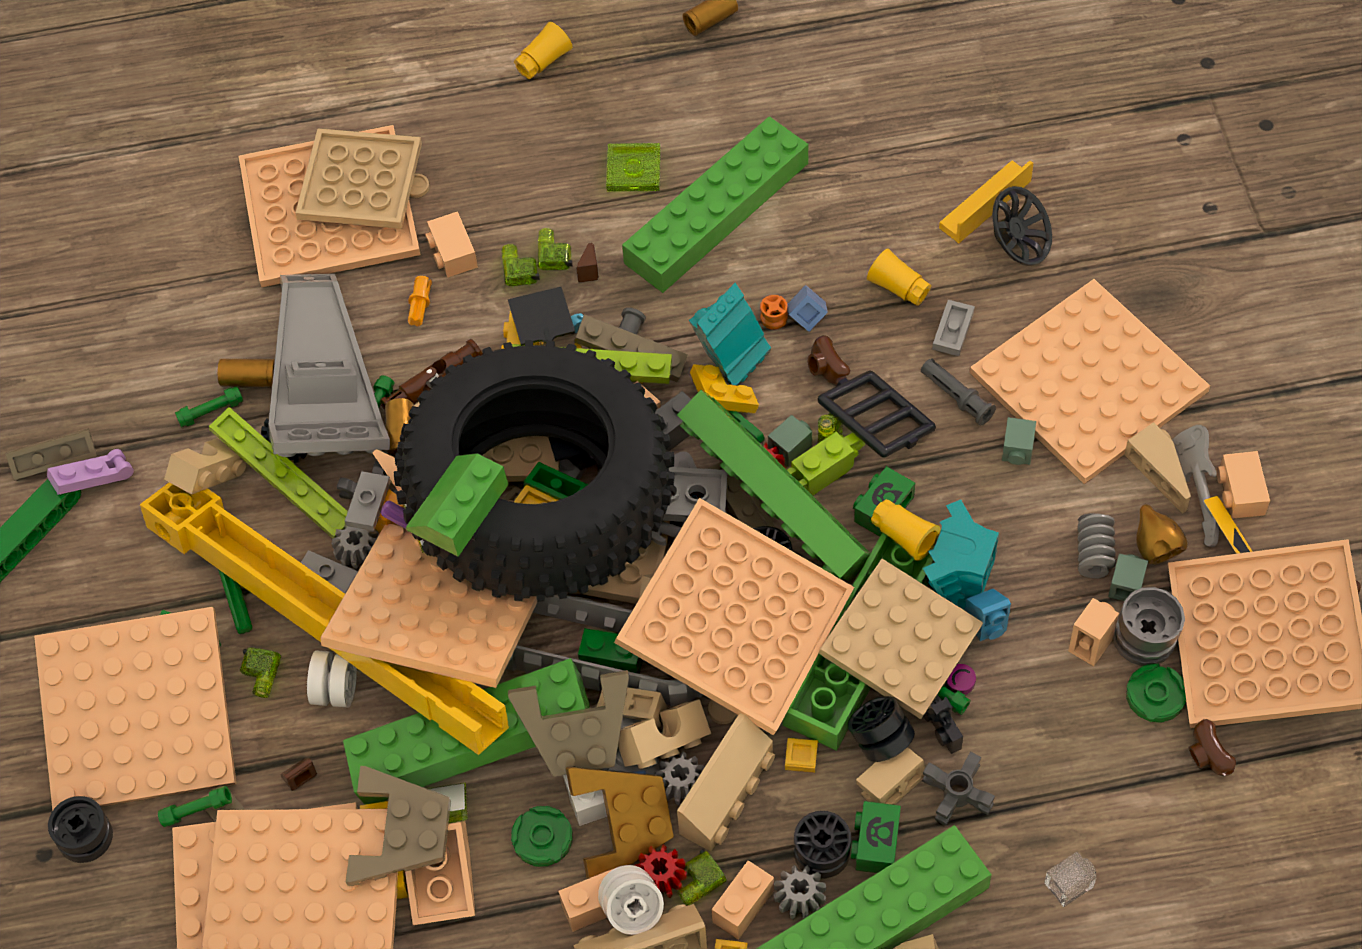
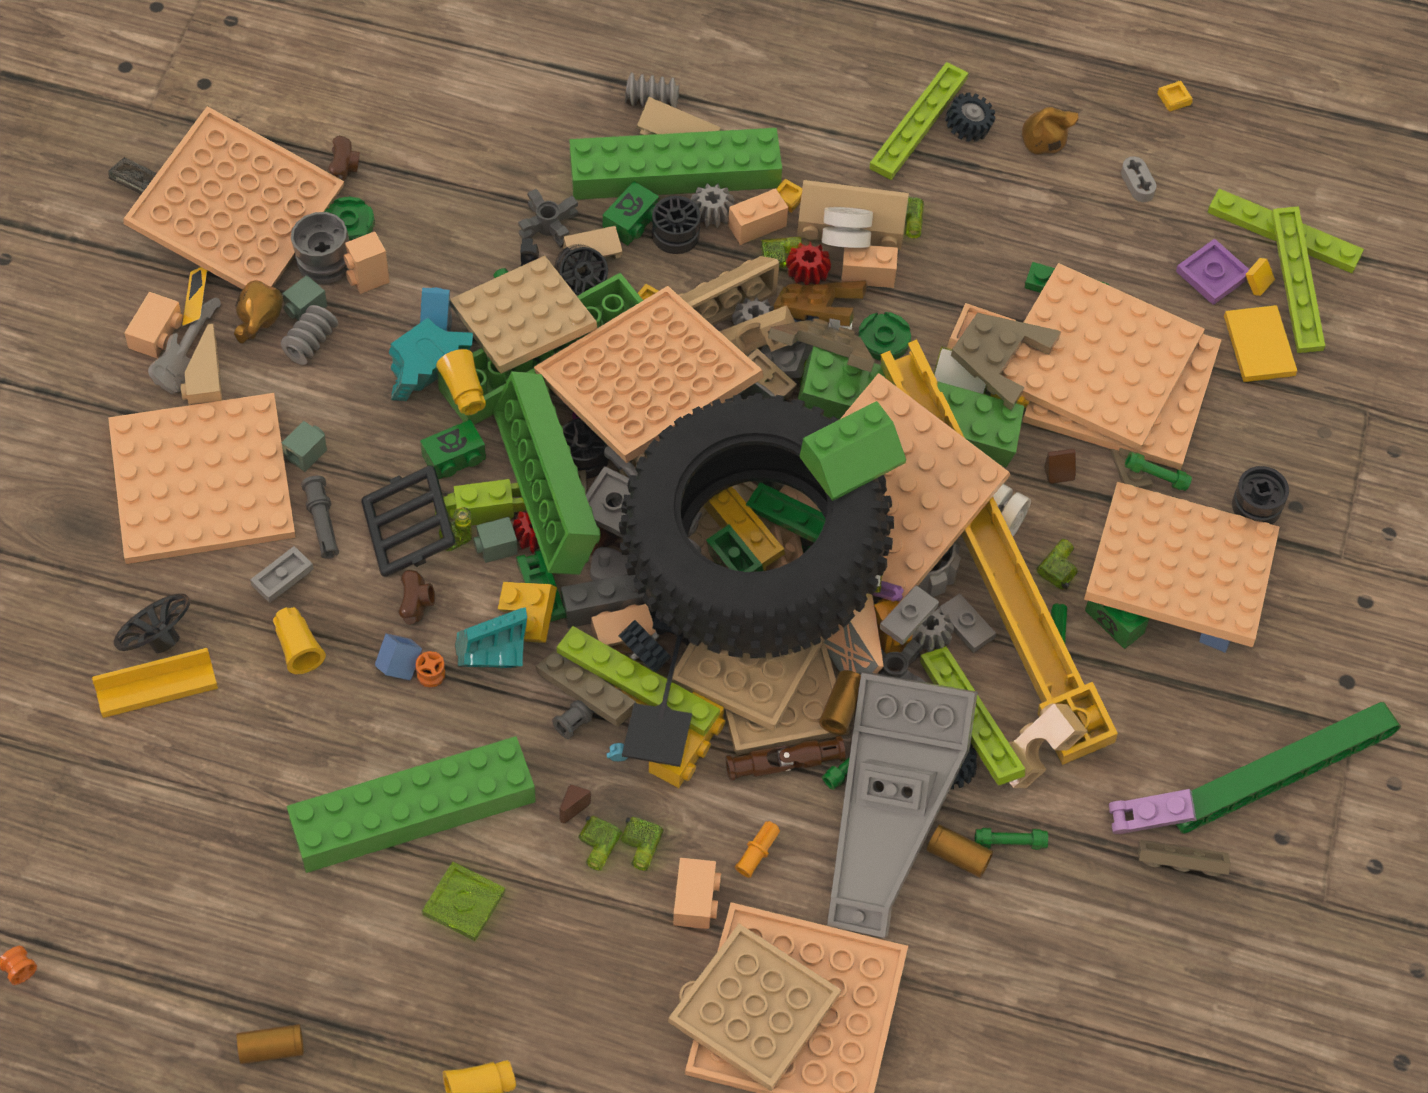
camera: 160 degrees left, 0 degrees up
clear brick [1044,852,1097,907] -> none

